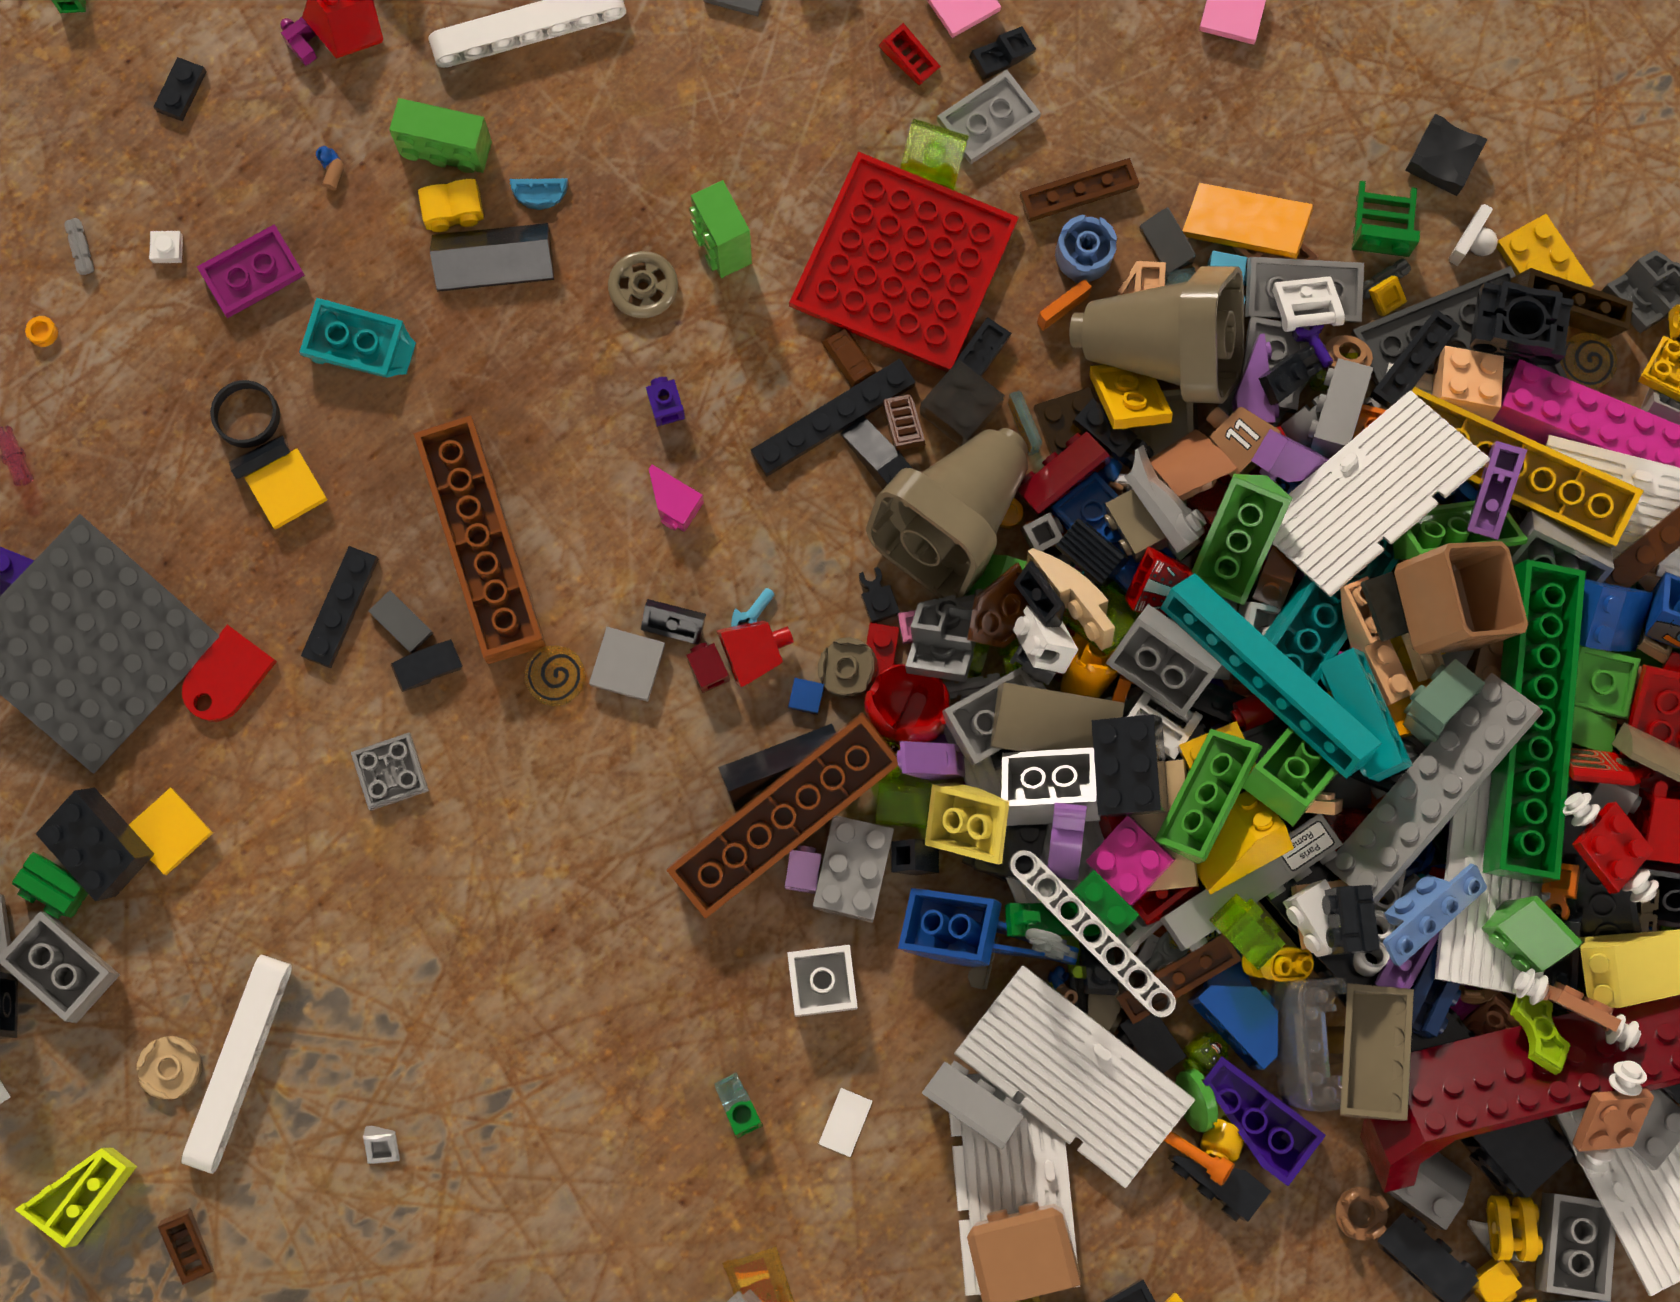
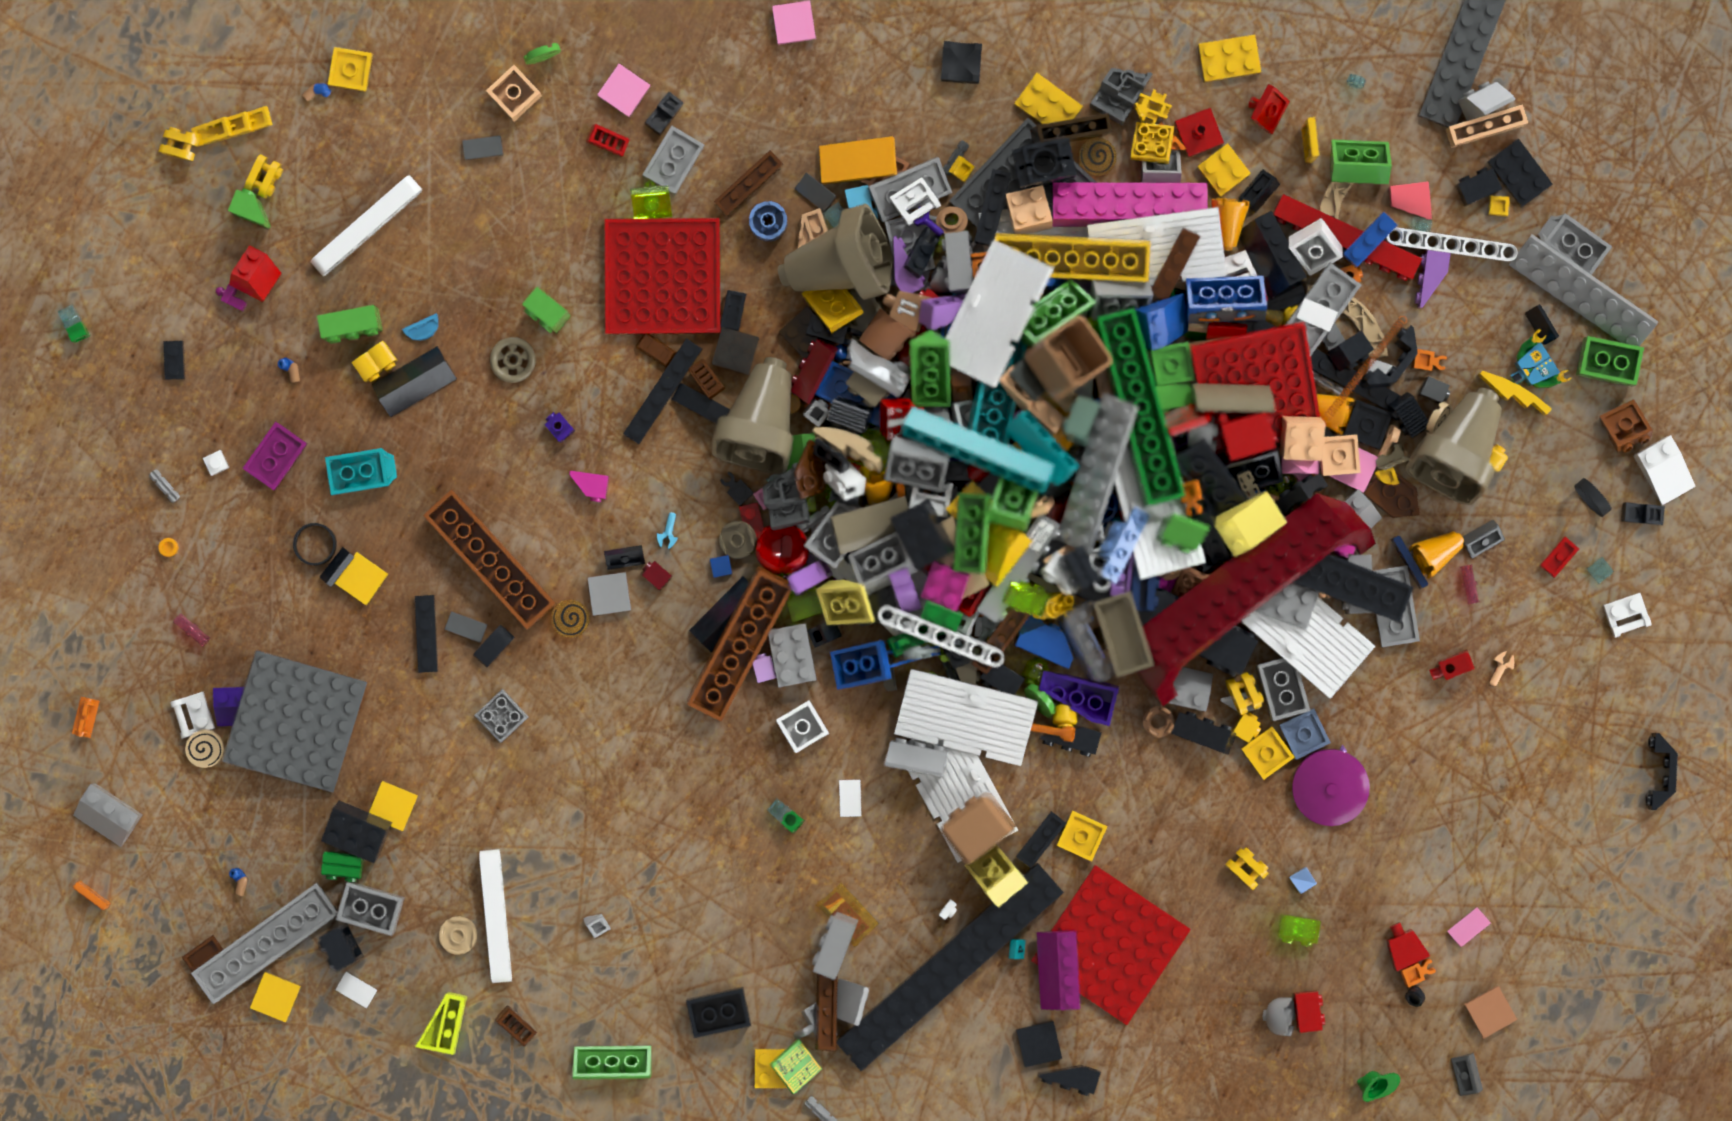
camera: 20 degrees left, 10 degrees up
red tile [182,624,277,722] -> none
red torso [716,621,794,687] -> none
clear light blue tile [1007,391,1042,456] -> none
orange tile [1037,279,1092,331] -> none
arm [1048,966,1078,1004] -> none
green plate [1351,181,1420,257] -> none
white tile [1449,204,1498,266] -> none
medium lavender slope [1467,441,1527,540] -> none
lime tile [1510,995,1570,1075] -> none
plate [1514,968,1641,1051] -> none
red plate [1563,792,1659,903] -> none
nougat plate [1572,1061,1654,1174] -> none

